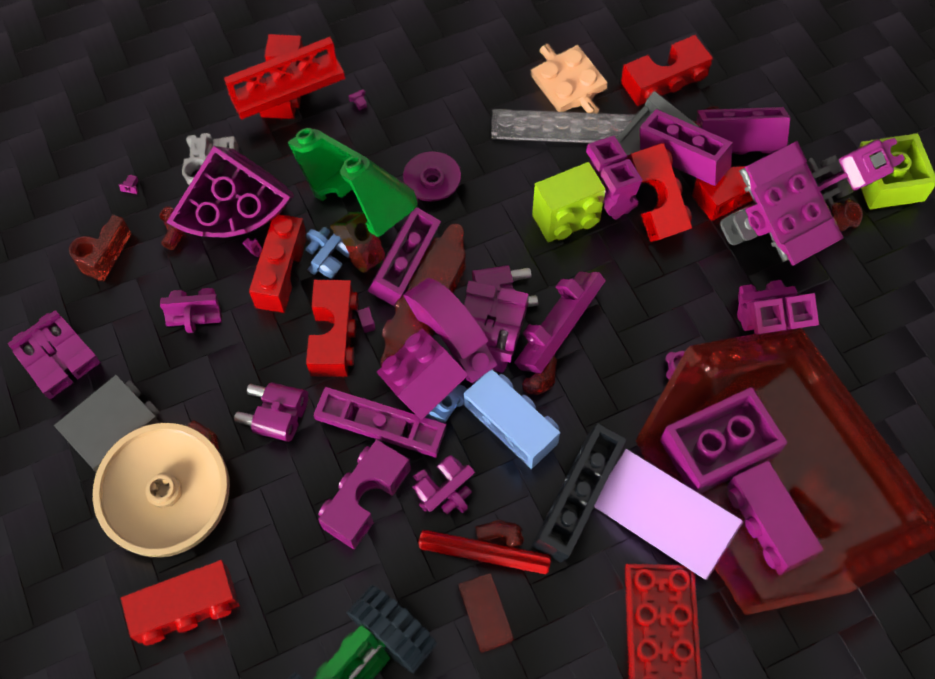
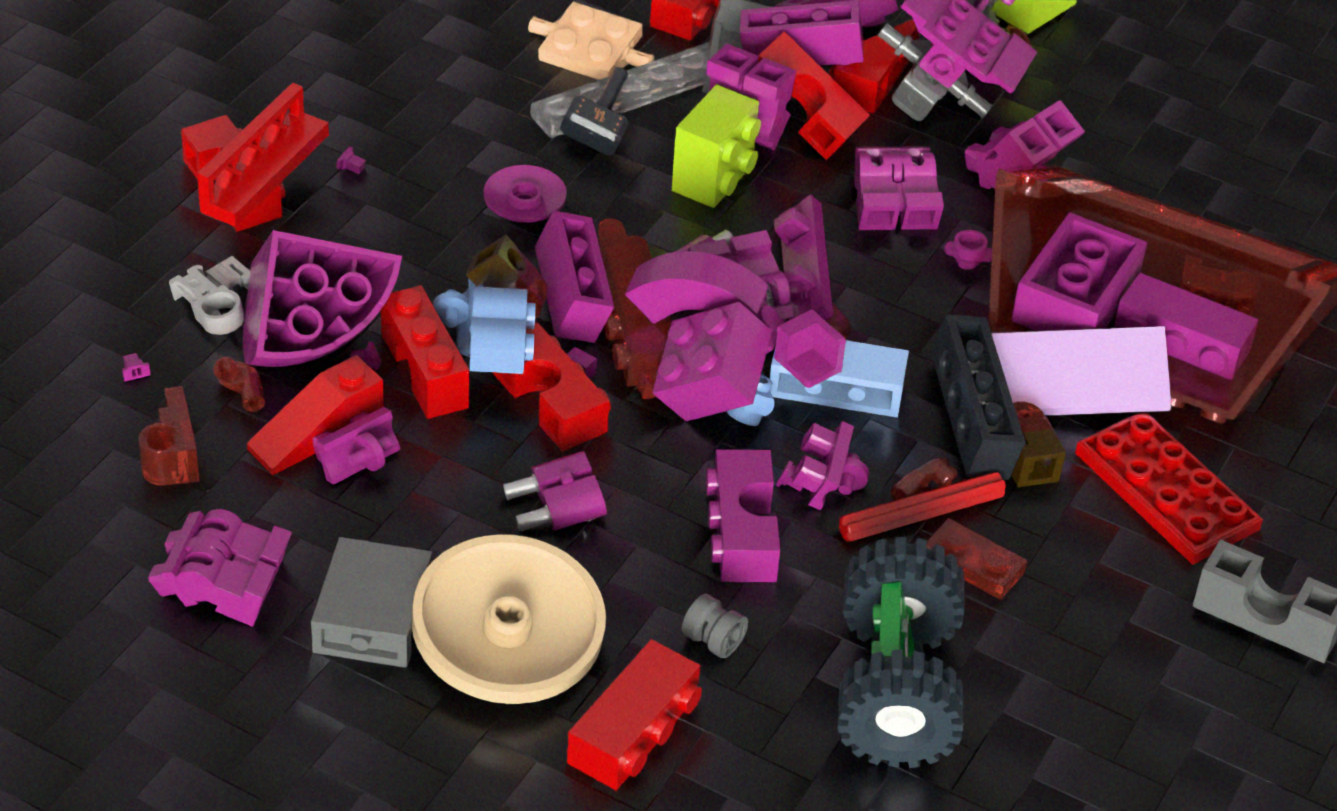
camera: 40 degrees left, 20 degrees down
green windscreen [288,128,418,237] -> none
magenta hinge [313,387,447,458] -> none
none -> red slope [247,355,384,475]
none -> brick [470,286,536,374]
none -> black piece [559,67,629,155]
none -> dark grey wheel [681,593,748,658]
none -> magenta panel [774,309,846,388]
none -> magenta hips [855,146,944,230]
none -> dark brown leg [1011,401,1066,487]

